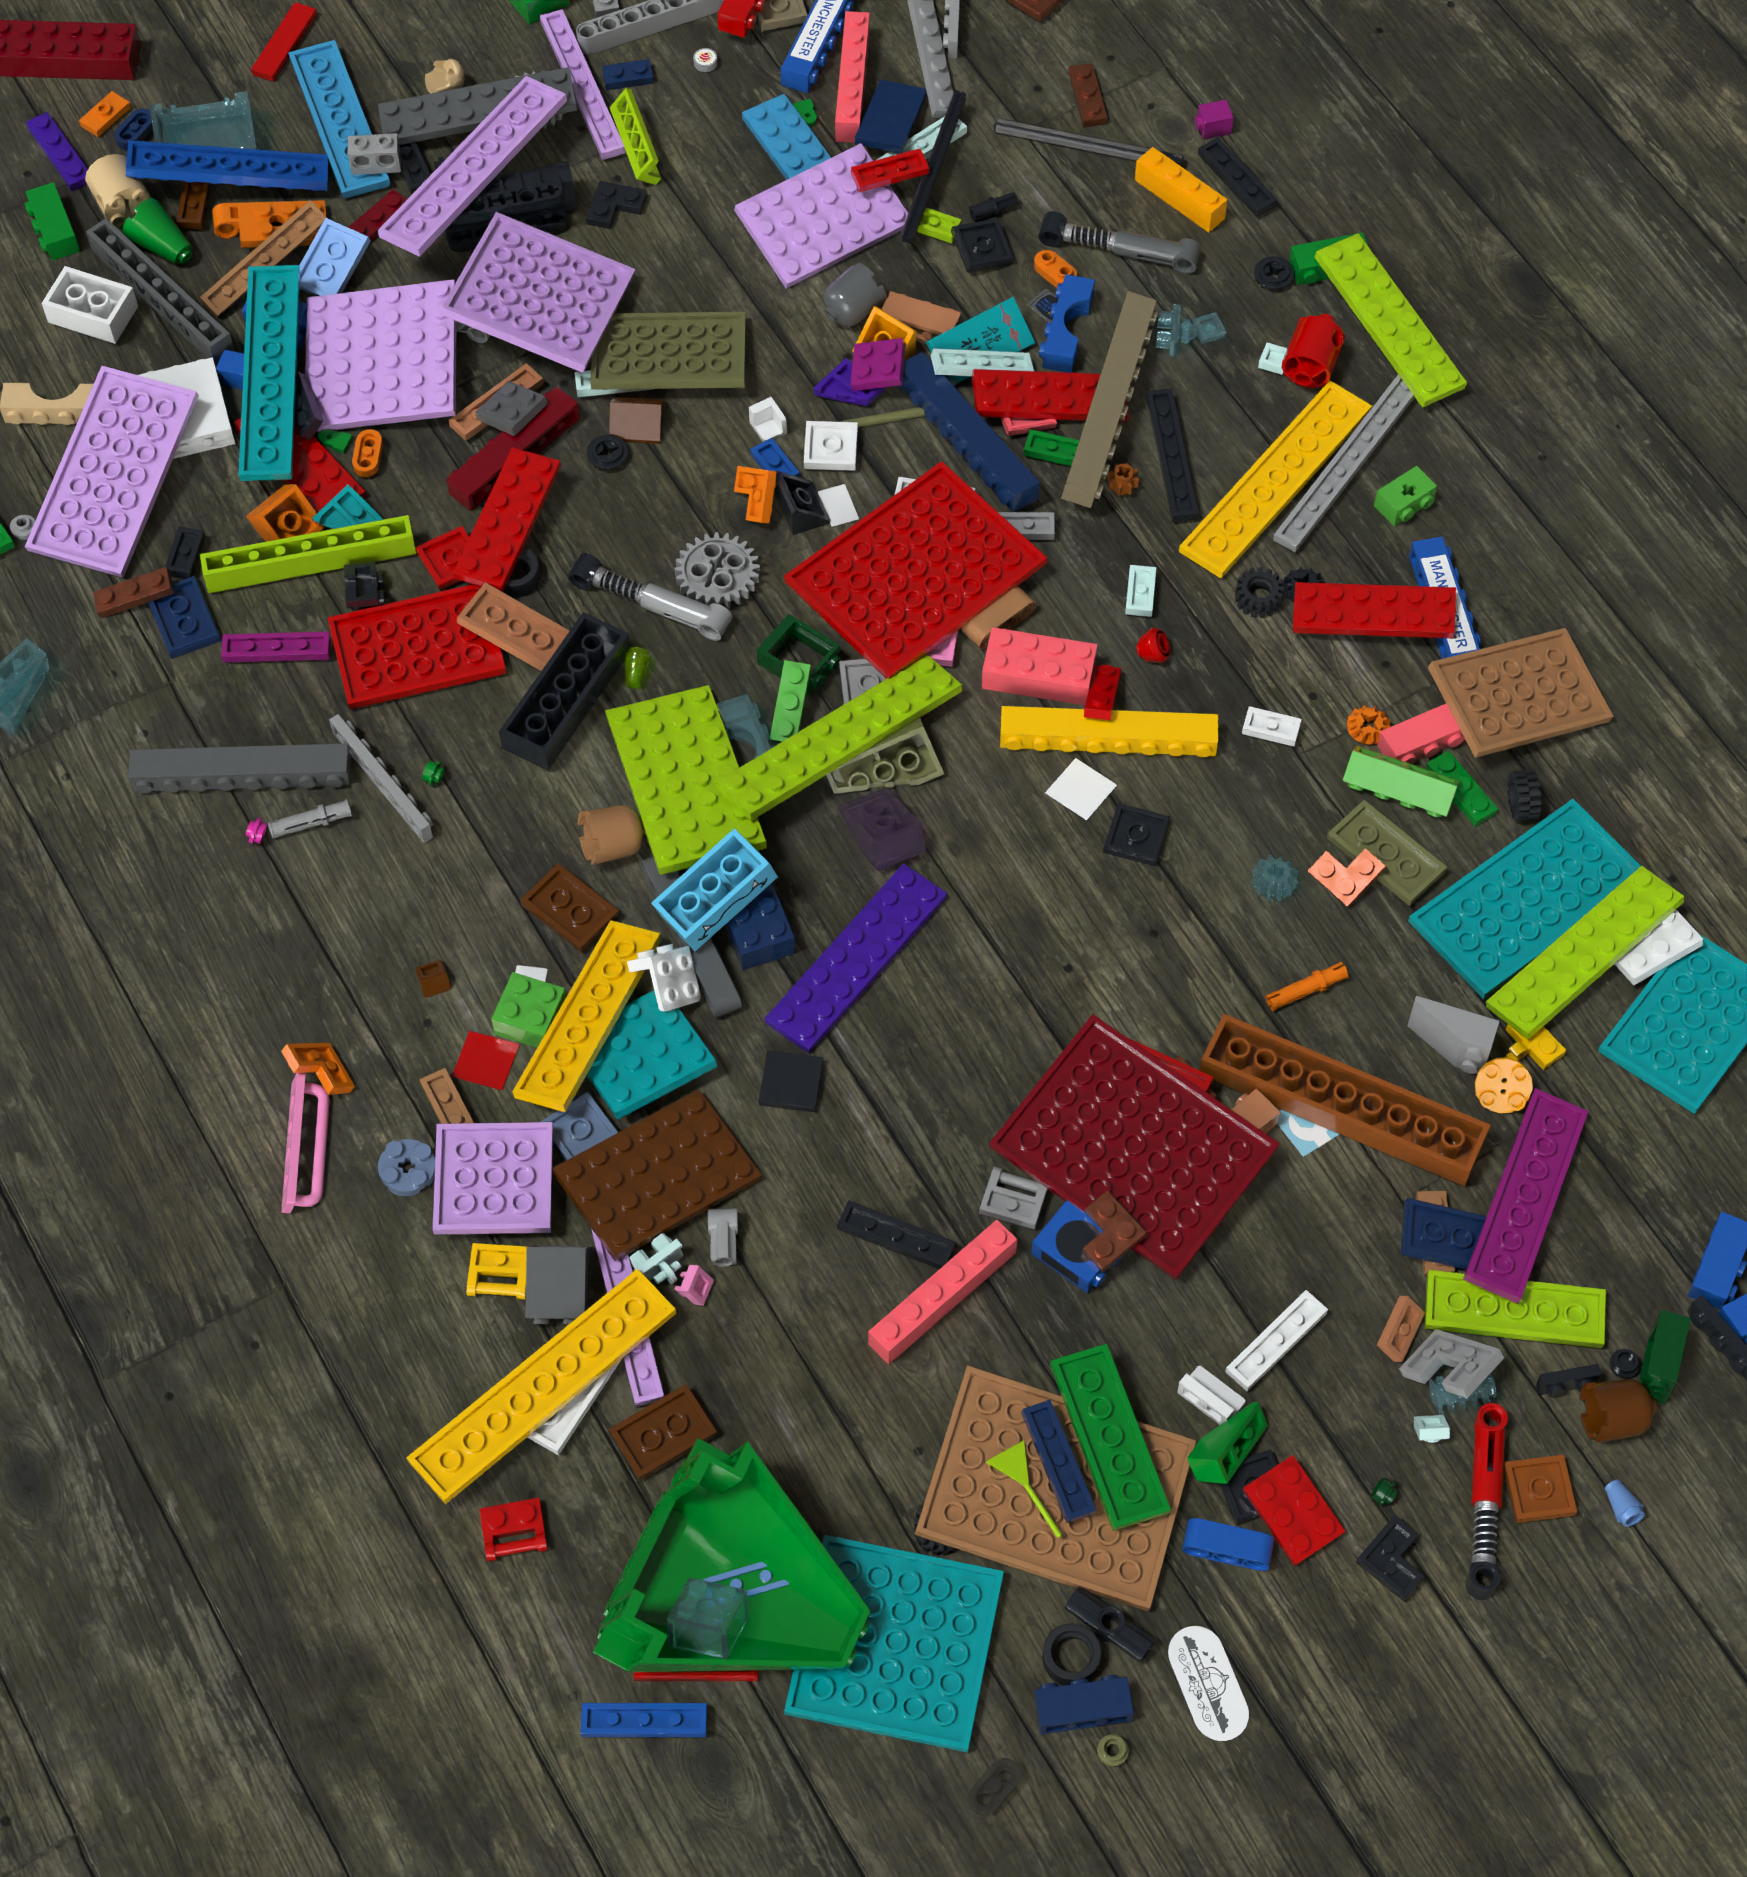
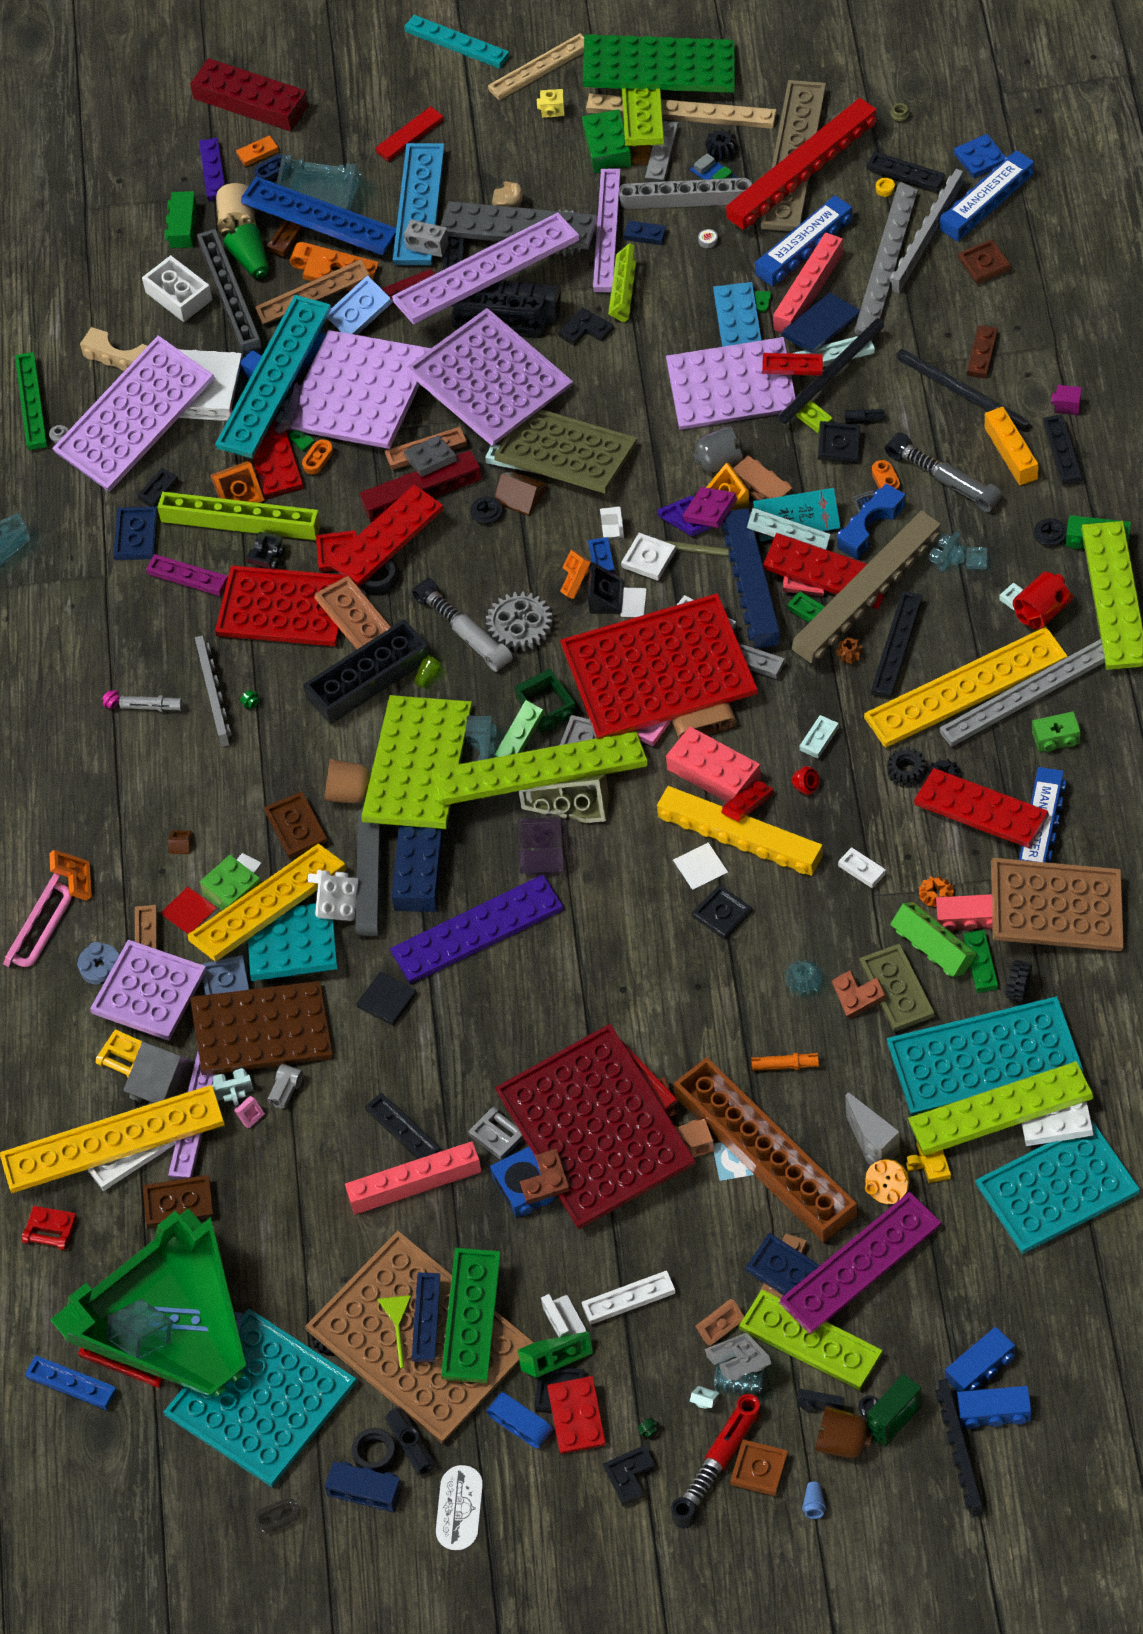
camera: 30 degrees right, 5 degrees down
copper plate [93,567,174,618] -> none
dark grey brick [128,743,351,793] -> none
teal wing [312,484,384,529] -> none
medium azure brick [651,828,778,951] -> none
olive plate [1097,1734,1129,1767] -> none

